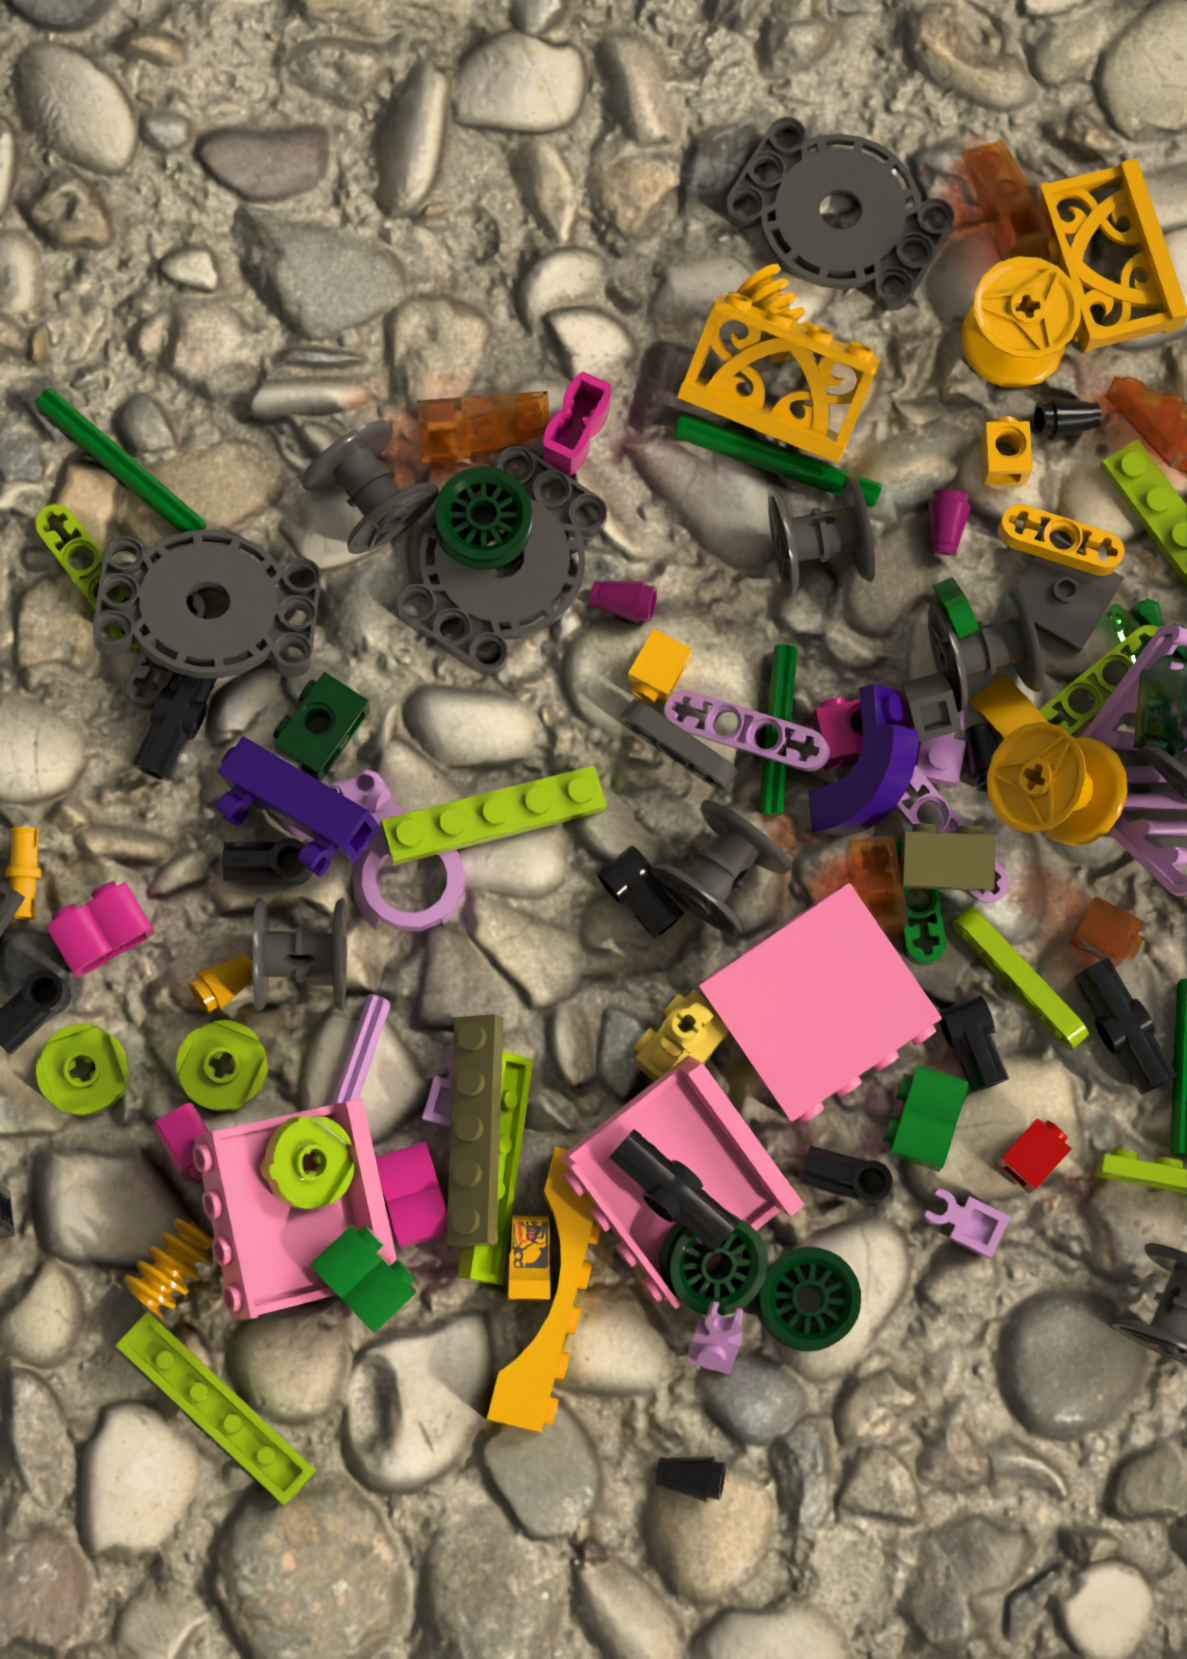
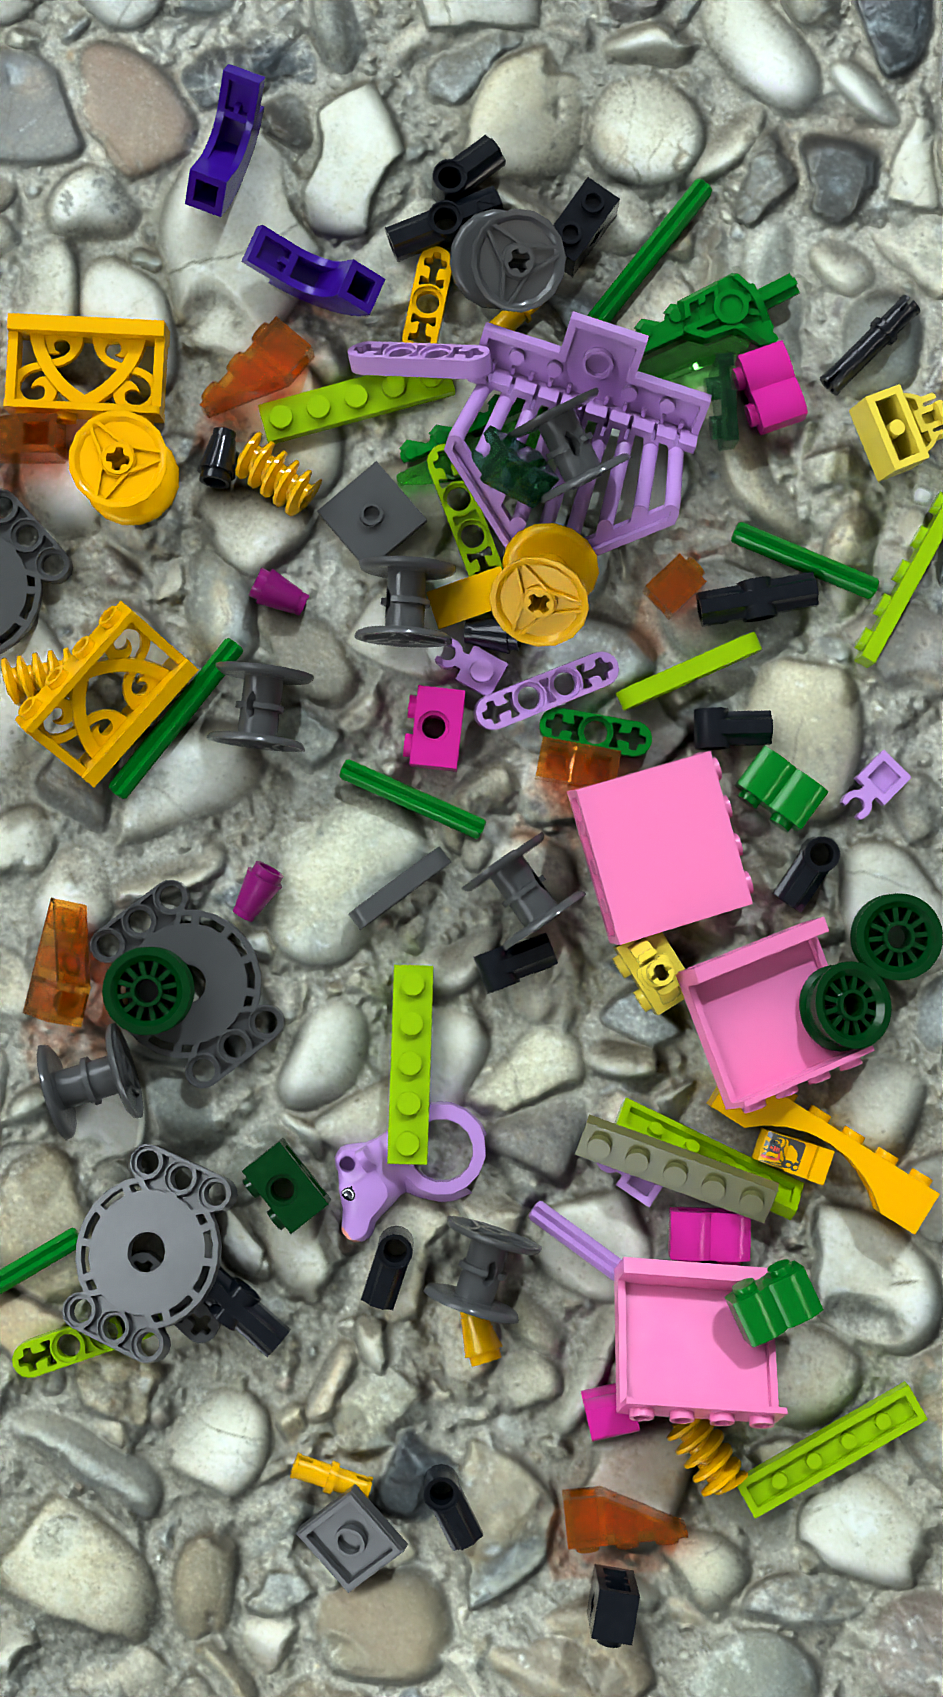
camera: 65 degrees left, 10 degrees up
lime plate [36,1024,130,1117] -> none
dark pink brick [46,881,155,978] -> none
lime plate [176,1020,269,1113] -> none
dark purple brick [215,736,380,877] -> none
lime plate [260,1116,355,1209] -> none
dark pink brick [543,371,611,476] -> none
black piece [606,1129,740,1254] -> none
yellow brick [626,628,692,705] -> none
lavender beam [664,689,831,772] -> none
lavender plate [686,1301,743,1375] -> none
dark purple arch [808,684,919,838] -> none
olive brick [899,824,996,891] -> none
dark grey brick [901,671,962,742] -> none
green beam [932,577,980,639] -> none
yellow brick [980,416,1032,486] -> none
red brick [995,1118,1072,1194] -> none
yellow beam [997,504,1125,576] -> none
none -> yellow piece [235,432,322,517]
none -> clear orange slope [562,1486,688,1553]

